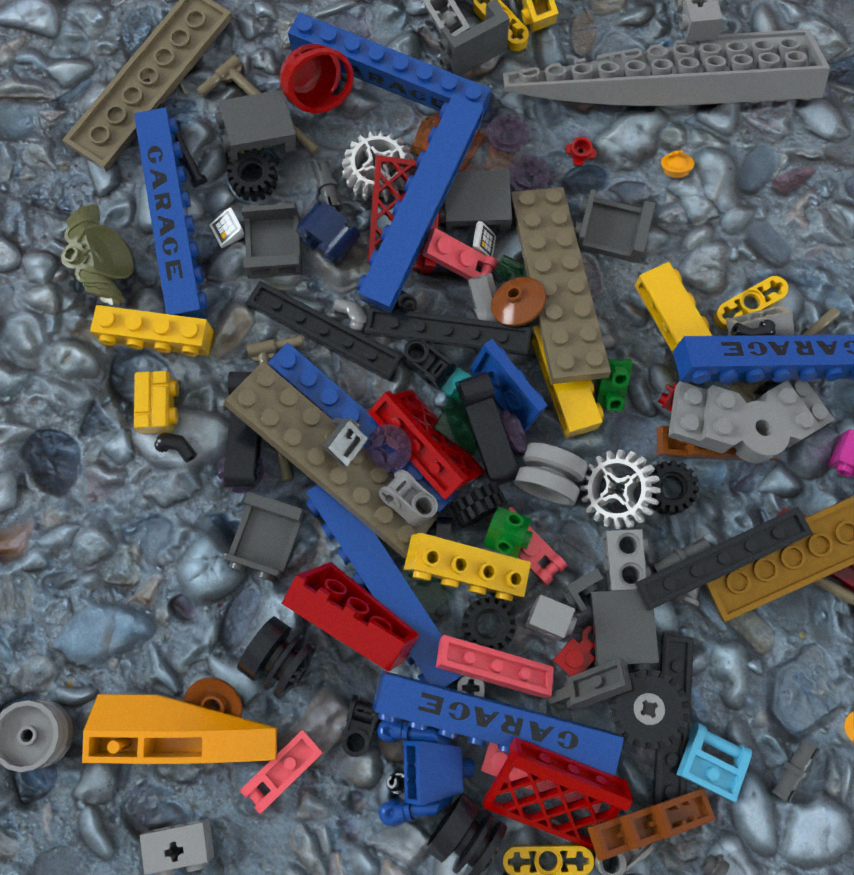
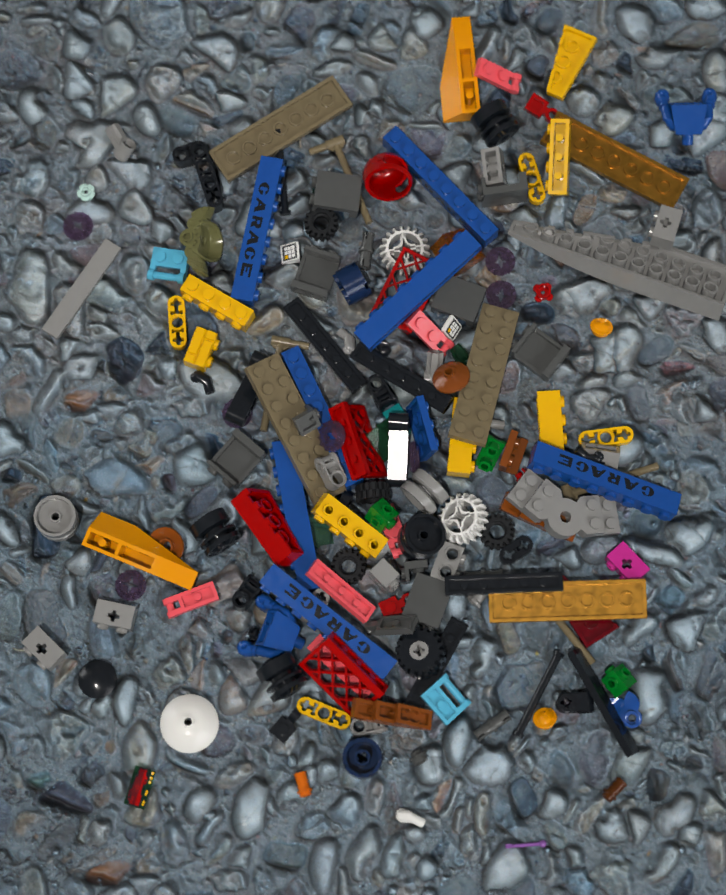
camera: 25 degrees right, 0 degrees up
none -> clear purple gear [115,570,146,601]
none -> medium azure plate [147,247,189,284]
none -> yellow beam [168,295,188,350]
none -> black beam [172,141,224,213]
none -> black wheel [397,513,446,561]
none -> dark orange bracket [498,429,528,476]
none -> black beam [499,536,533,565]
none -> black bar [512,650,565,739]

